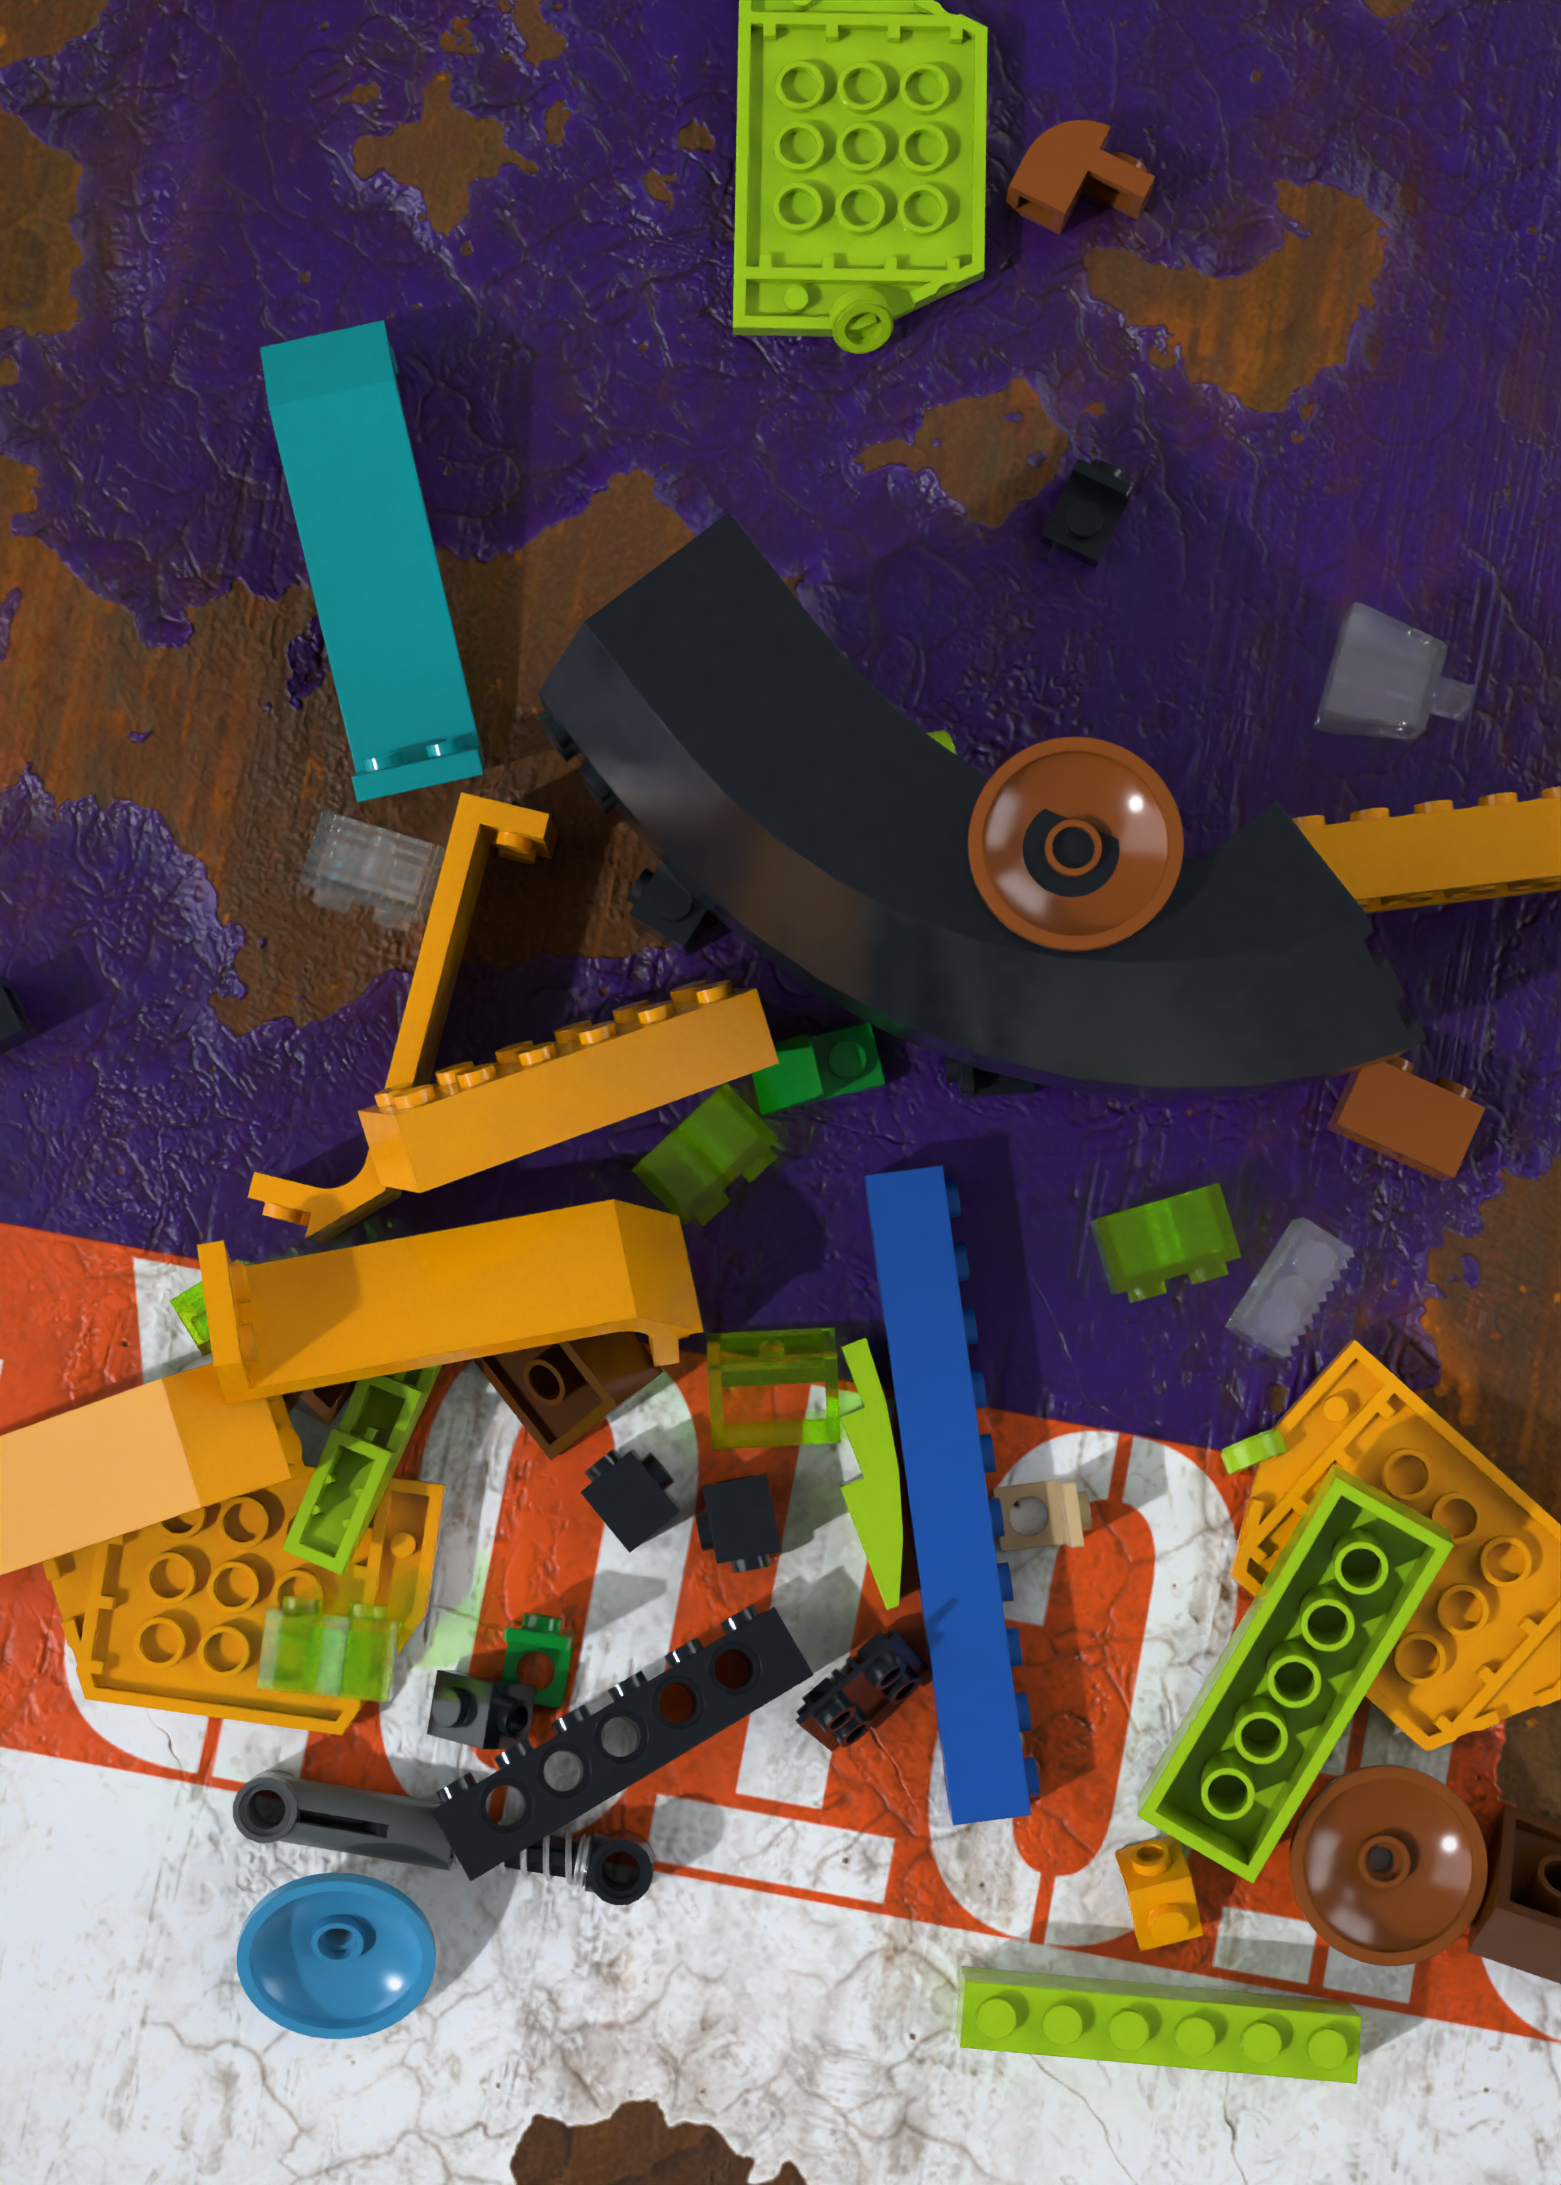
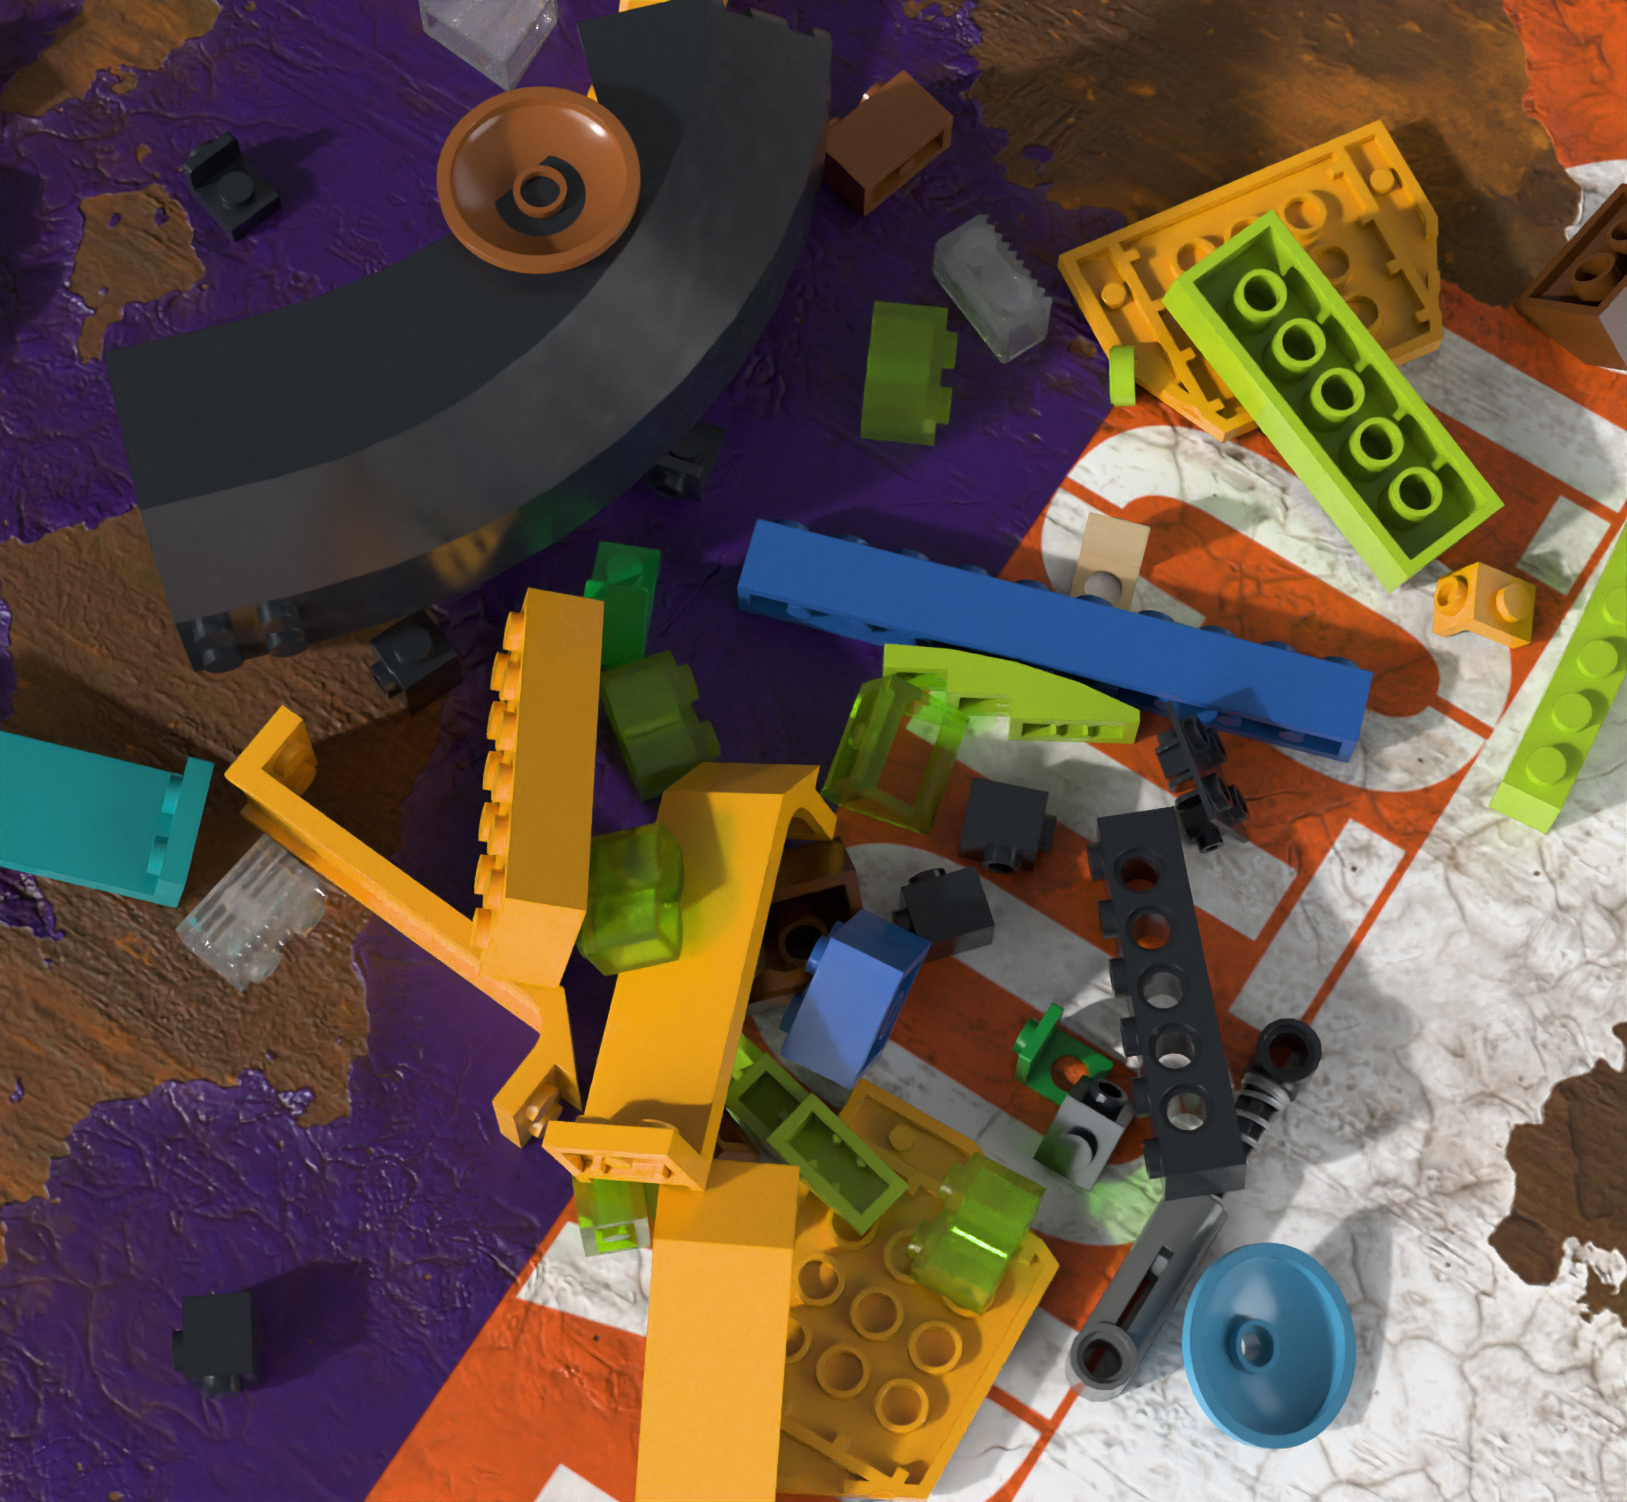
camera: 70 degrees left, 15 degrees down
dark orange dish [1289,1765,1488,1966] -> none
none -> clear neon green brick [575,822,684,976]
none -> blue brick [779,908,932,1090]

